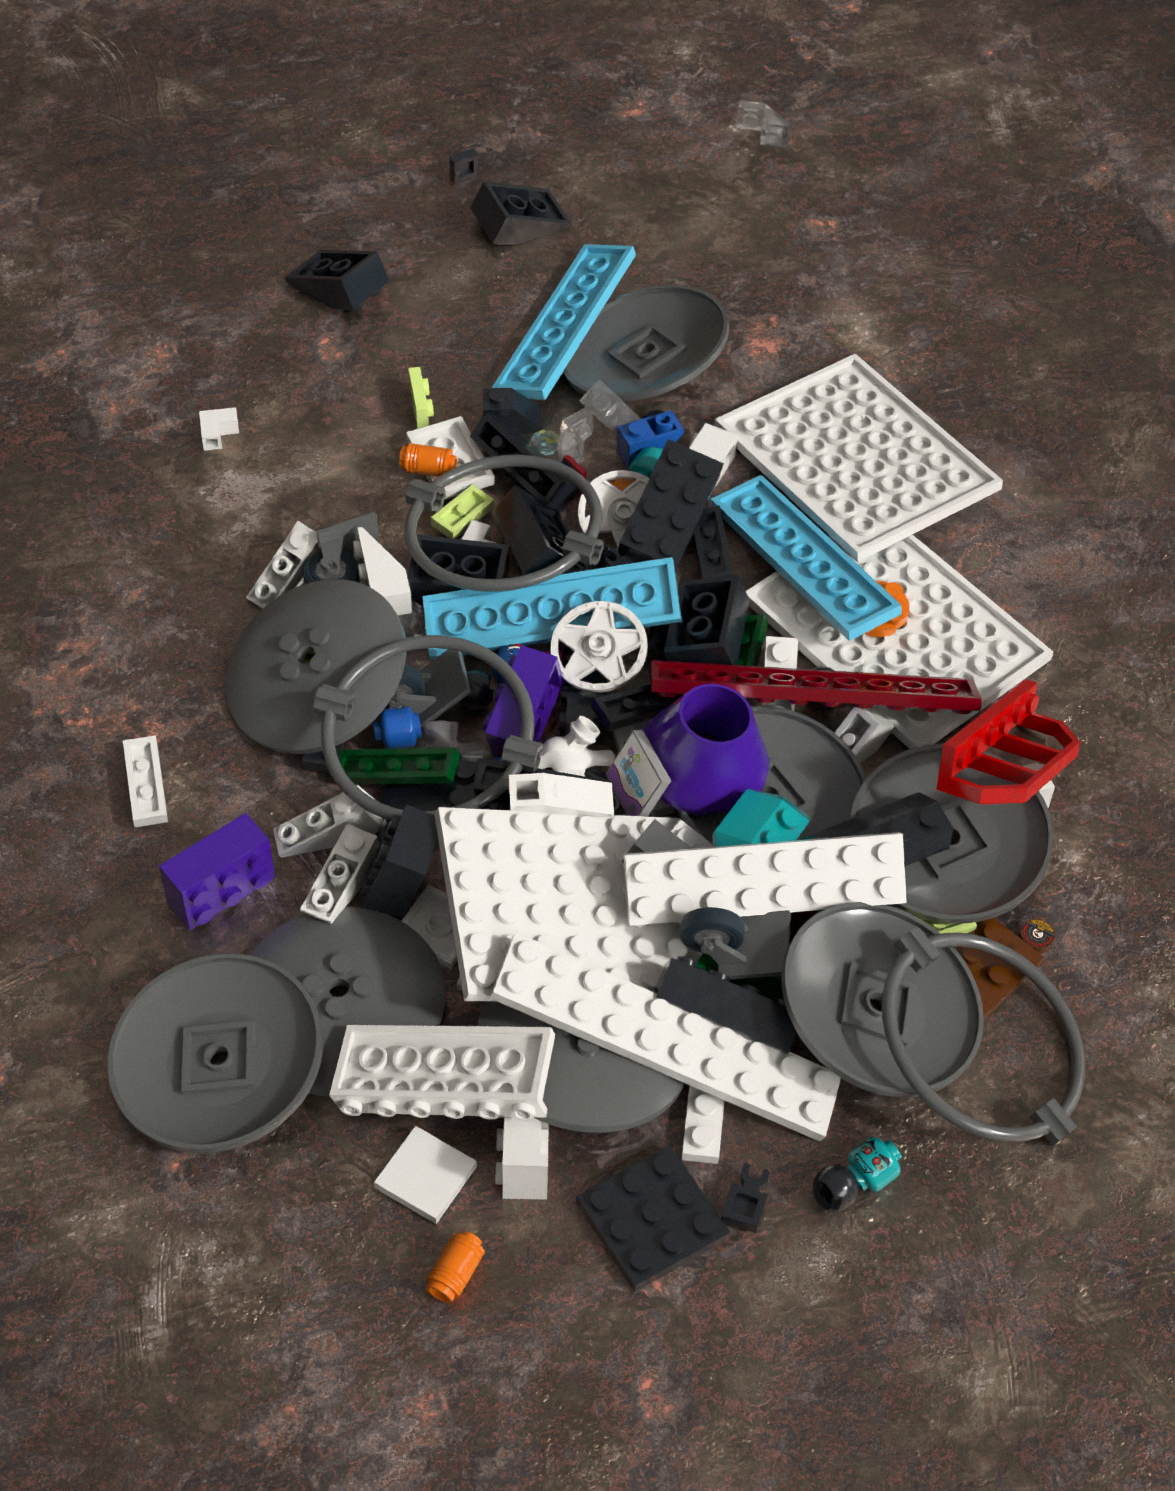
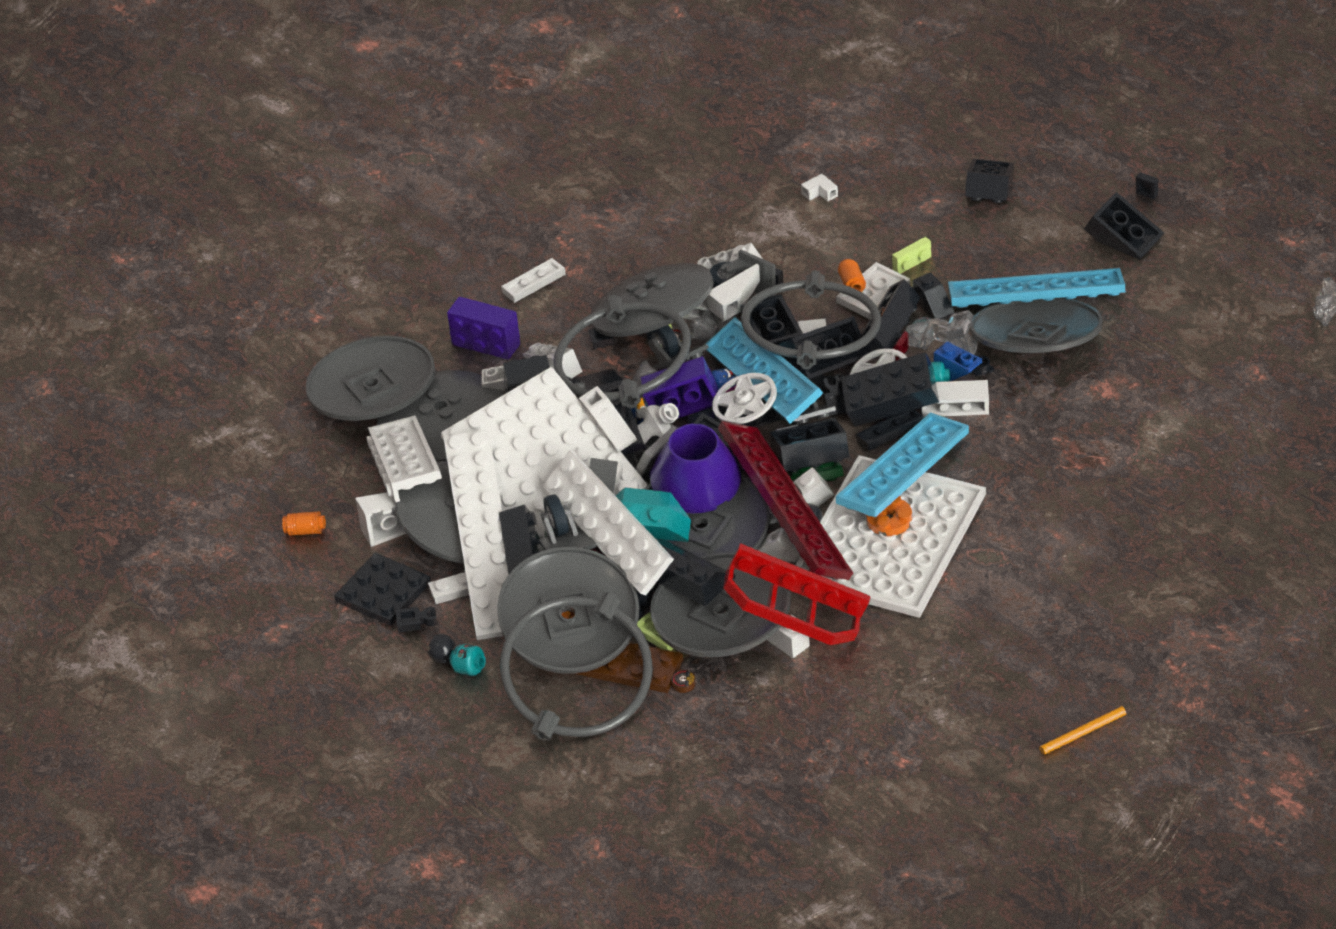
camera: 70 degrees right, 10 degrees down
dark green plate [332,747,460,785] -> none
blue head [373,706,422,749] -> none
white tile [374,1126,477,1224] -> none
yellowish green plate [431,484,495,539] -> none
white plate [715,354,1003,562] -> none

